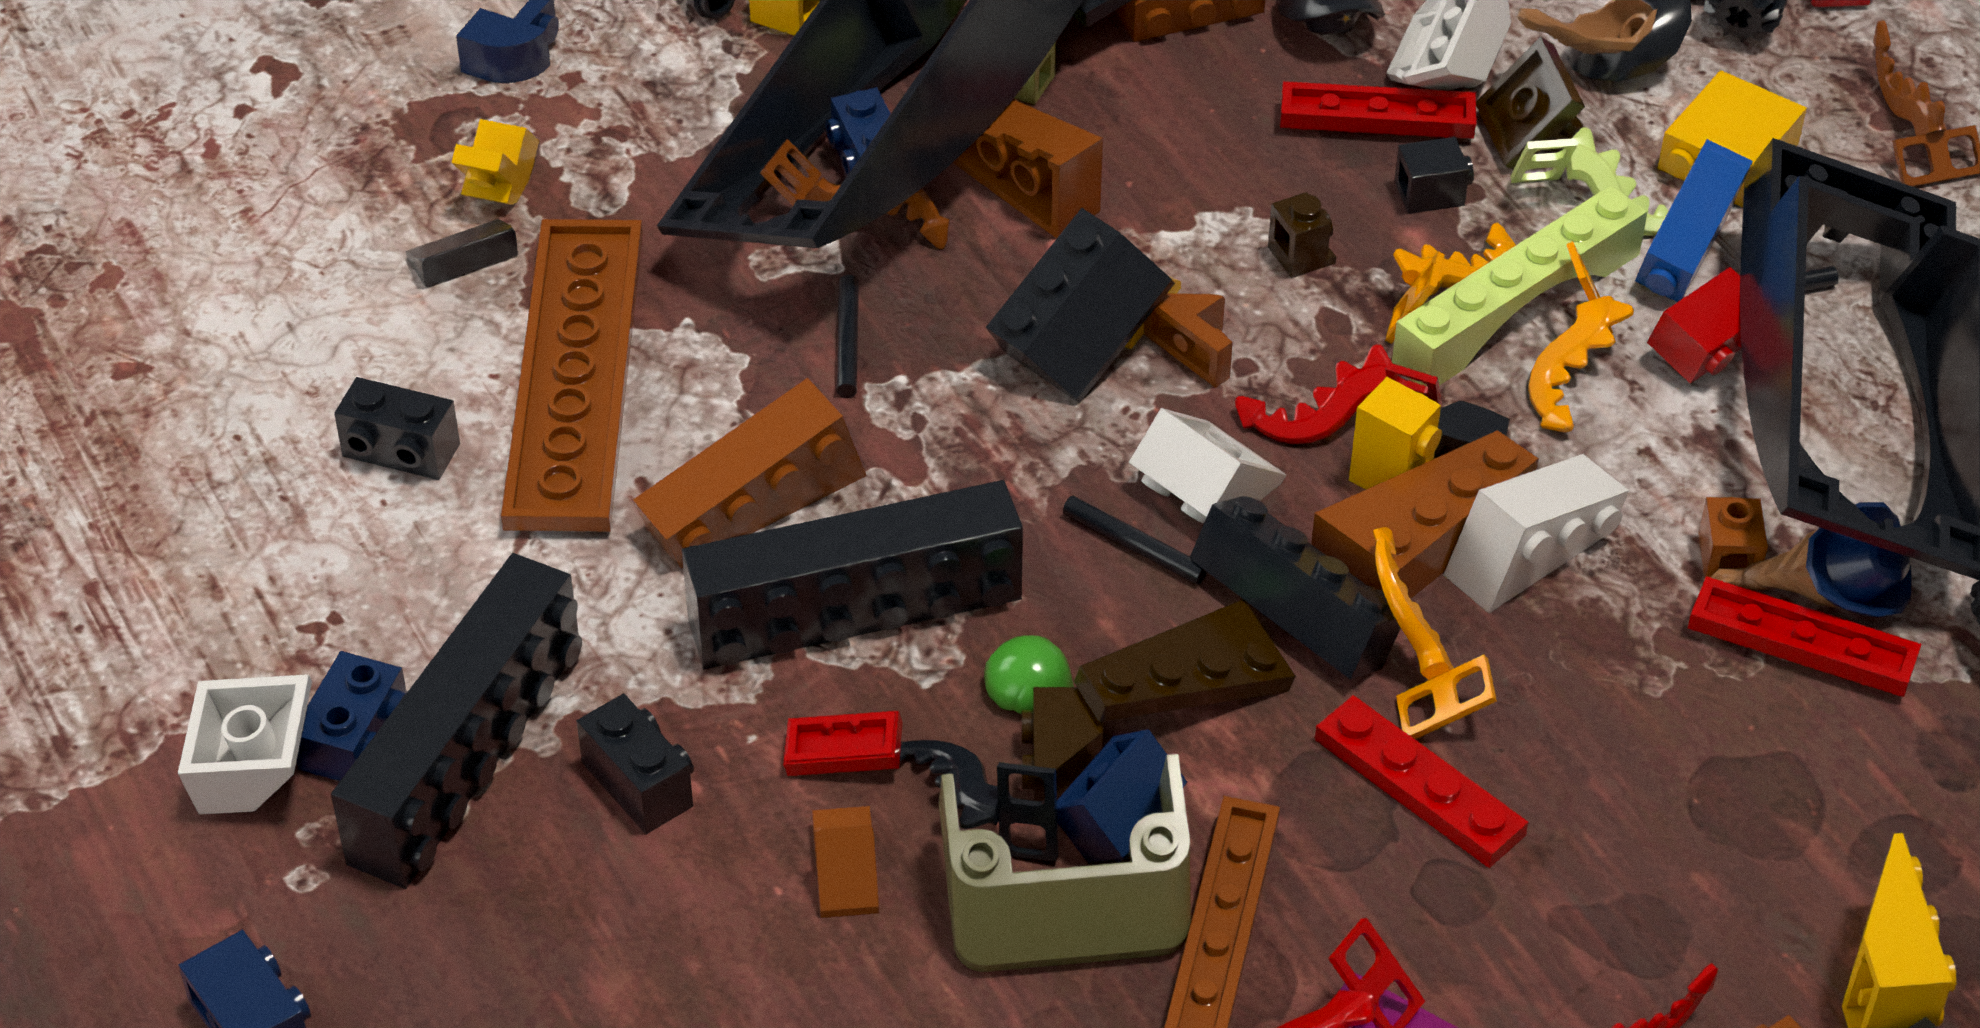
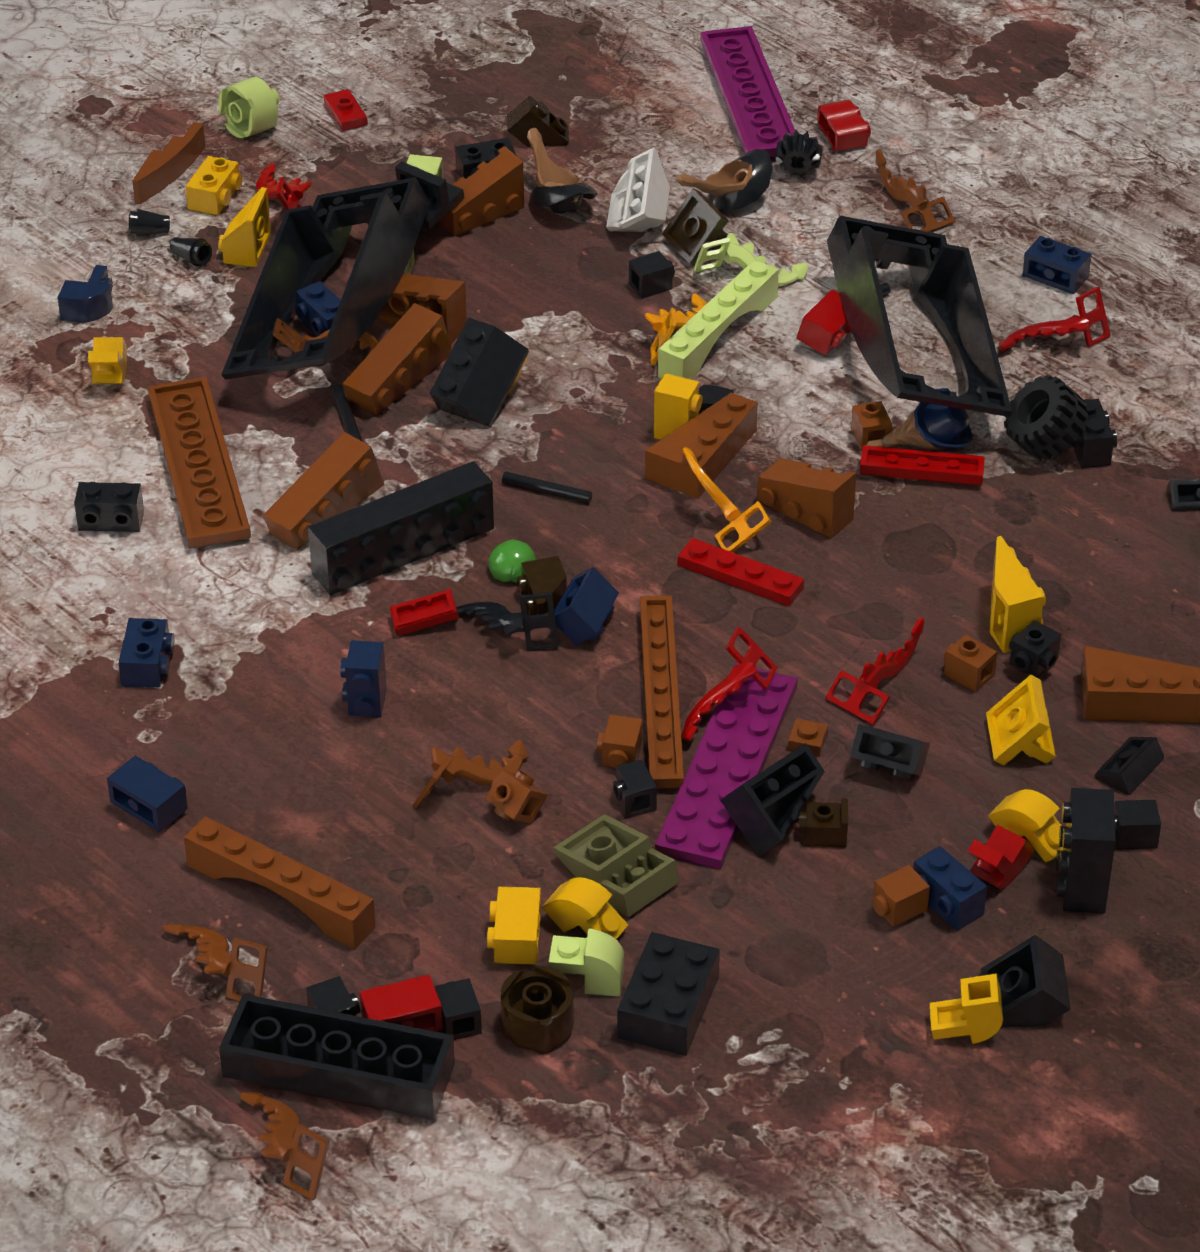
camera: 15 degrees left, 5 degrees down
white slope [178,674,312,814] -> none
black brick [331,552,582,889] -> none
black slope [406,219,518,287] -> none
black brick [576,693,694,835] -> none
dark orange slope [812,806,879,918] -> none
olive windscreen [939,754,1191,972] -> none
dark brown wing [1074,599,1296,722] -> none
white slope [1129,408,1286,523] -> none
dark orange slope [1144,293,1233,388] -> none
black brick [1189,496,1401,680] -> none
red piece [1235,344,1442,444] -> none
dark brown brick [1268,192,1336,278] -> none
red plate [1280,81,1476,139] -> none
white wedge [1444,454,1629,613] -> none
light orange piece [1528,241,1634,432] -> none
blue slope [1635,139,1753,302] -> none
yellow brick [1657,70,1807,207] -> none
none -> dark blue brick [340,640,387,717]
none -> dark orange wedge [343,303,452,416]
none -> dark orange wedge [757,458,856,539]

